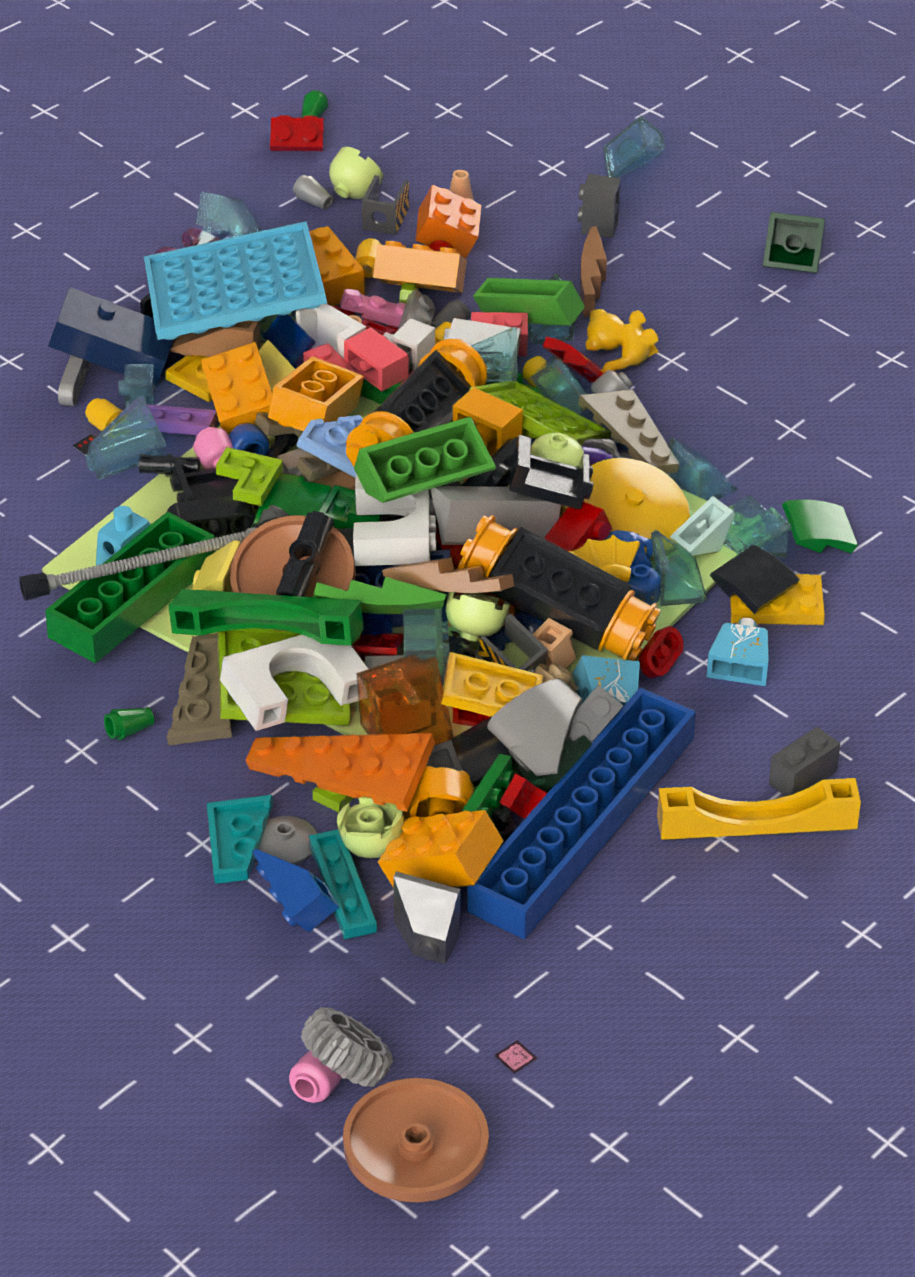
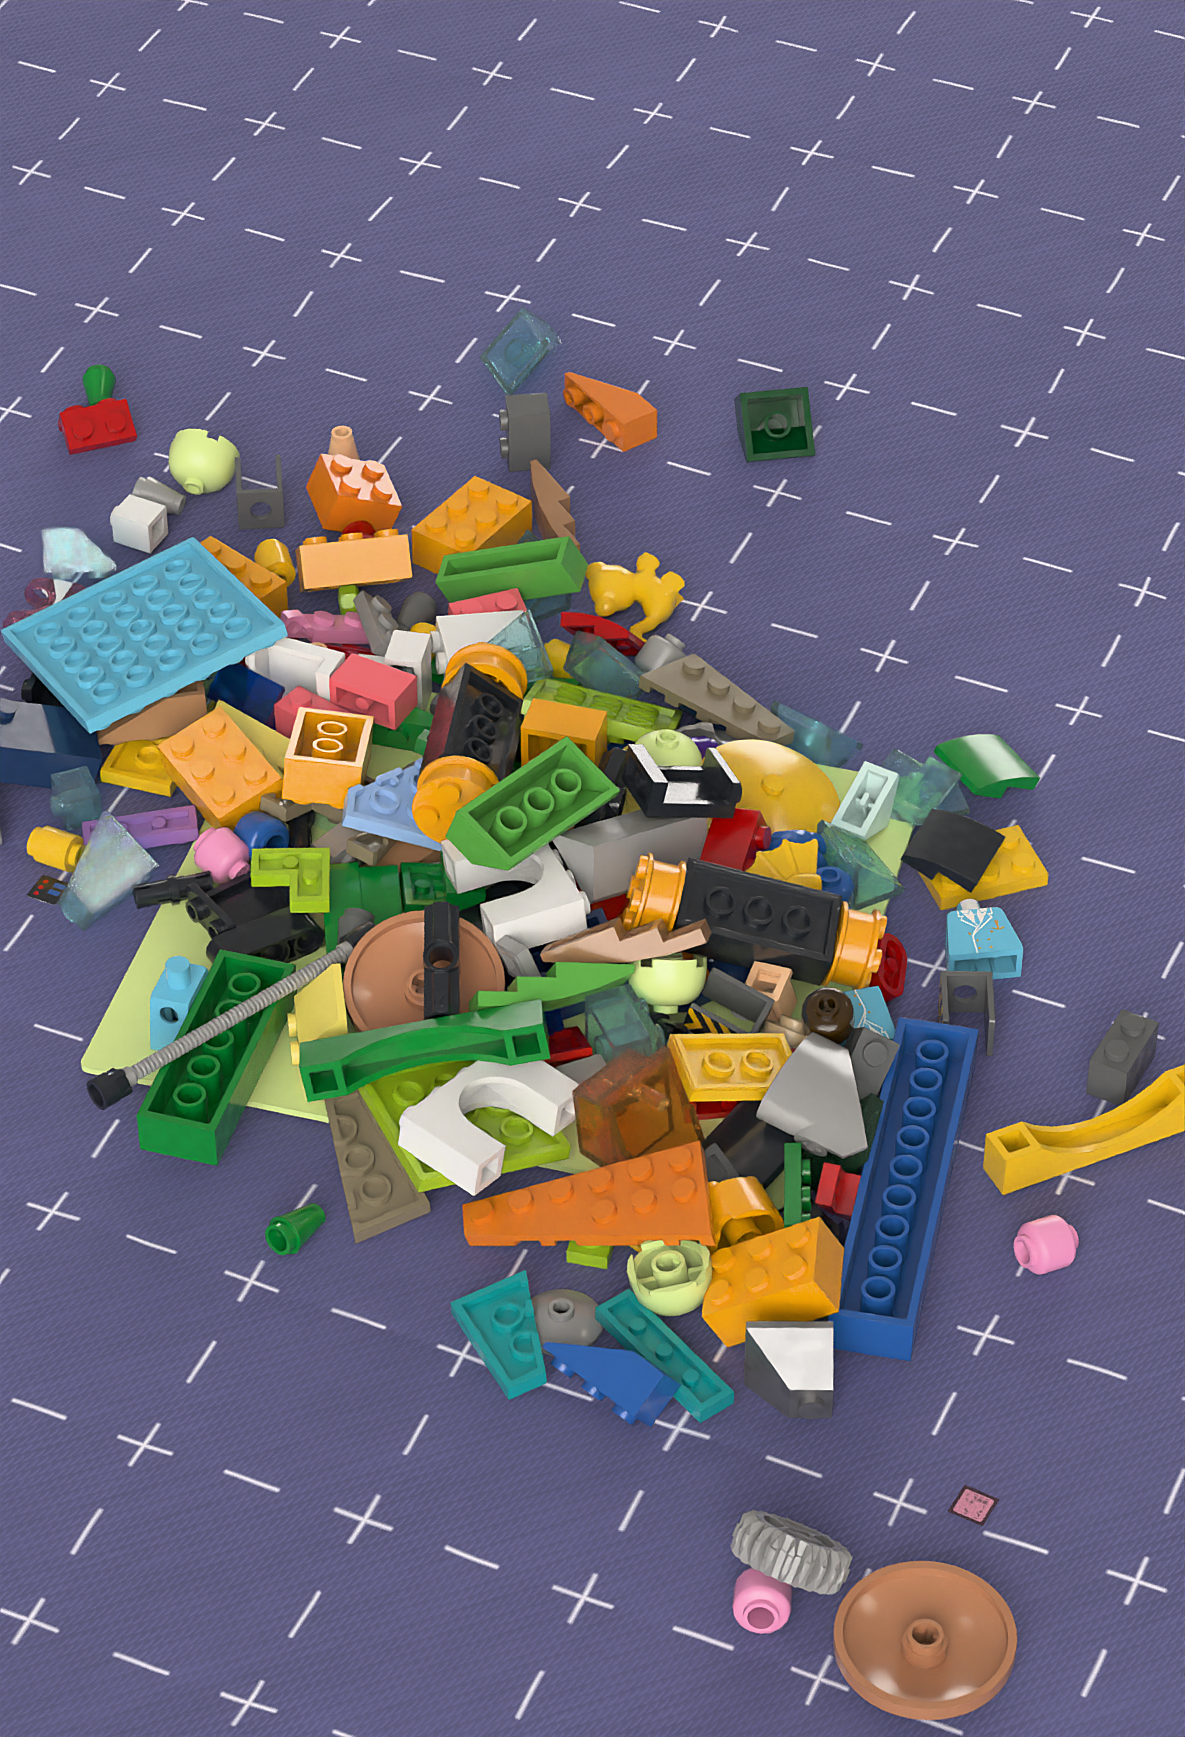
camera: 20 degrees left, 0 degrees up
none -> white brick [110,494,168,553]
none -> light orange brick [411,476,532,574]
none -> light grey tile [495,935,541,978]
none -> orange slope [563,372,657,452]
none -> dark brown head [801,987,855,1044]
none -> dark grey piece [938,971,995,1056]
none -> bright pink head [1013,1215,1079,1275]

